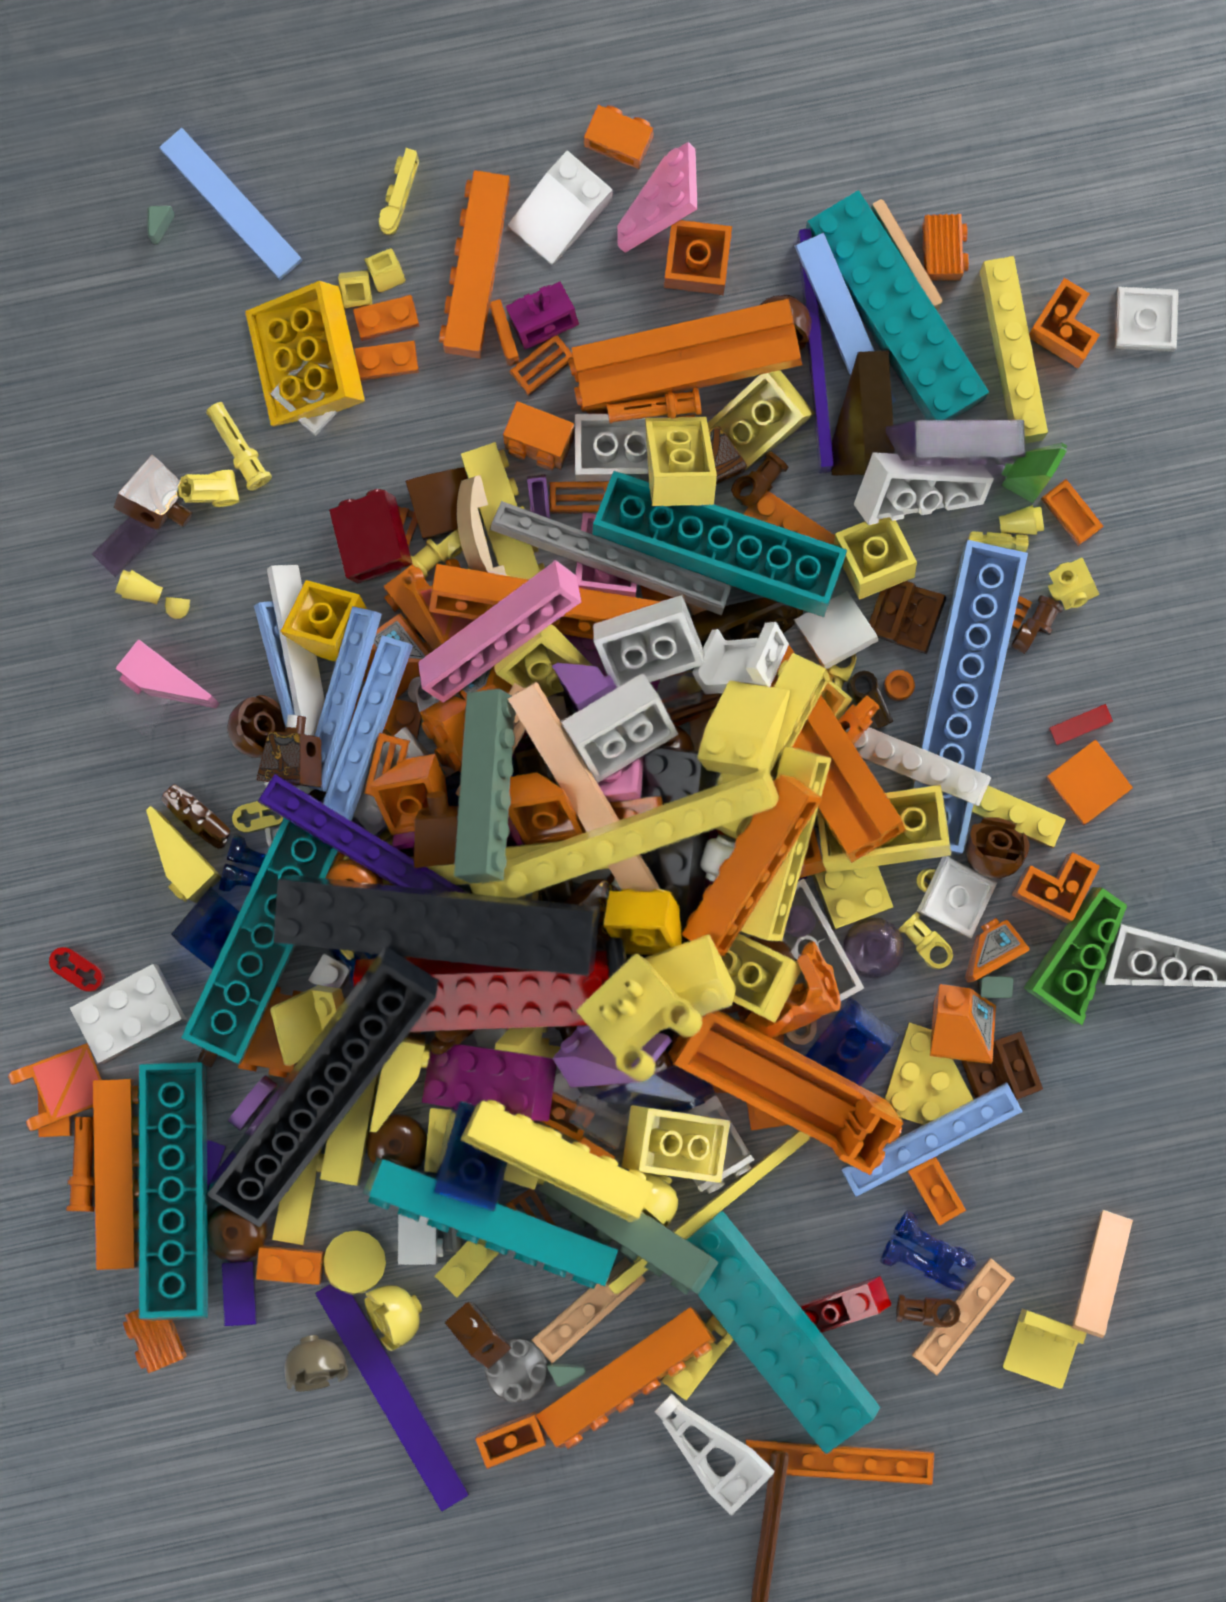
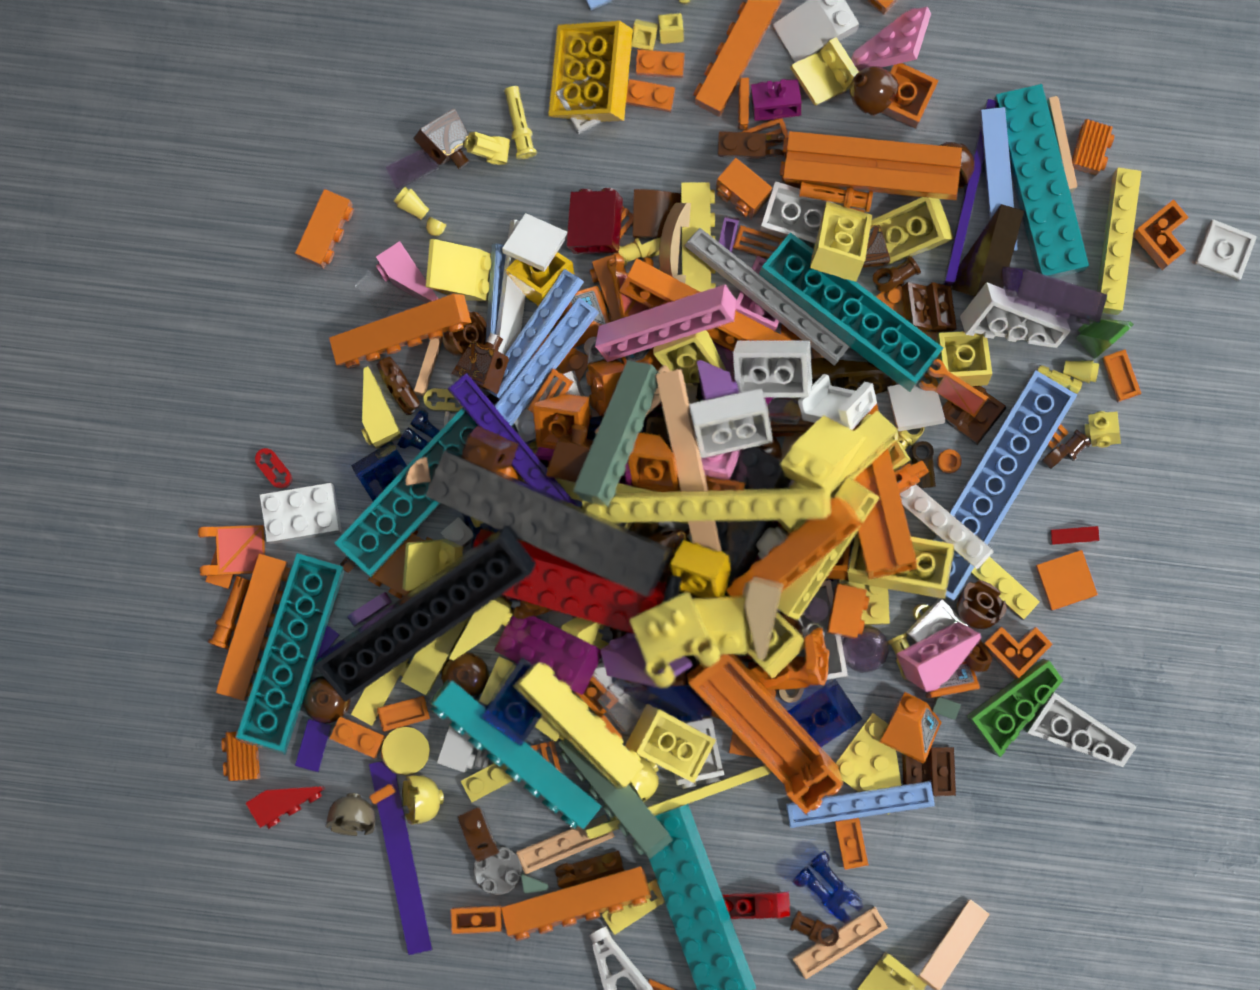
camera: 20 degrees right, 0 degrees up
none -> red slope [245,786,325,829]
none -> orange brick [295,189,354,269]
none -> orange brick [329,294,471,369]
none -> orange tile [370,784,397,804]
none -> orange tile [377,696,430,732]
none -> light nougat tile [406,457,431,486]
none -> light nougat tile [414,337,442,397]
none -> light yellow slope [426,239,491,301]
none -> reddish brown torso [462,426,519,471]
none -> white tile [502,213,567,272]
none -> reddish brown hinge [555,850,625,889]
none -> reddish brown hinge [718,131,785,159]
none -> tan slope [743,577,783,660]
none -> light yellow bracket [790,38,859,106]
none -> orange brick [826,584,869,639]
none -> reddish brown cylinder [850,66,898,115]
none -> bright pink slope [897,621,981,692]
none -> reddish brown slope [902,282,957,332]
none -> flag [919,359,988,417]
none -> reddish brown plate [964,639,992,672]

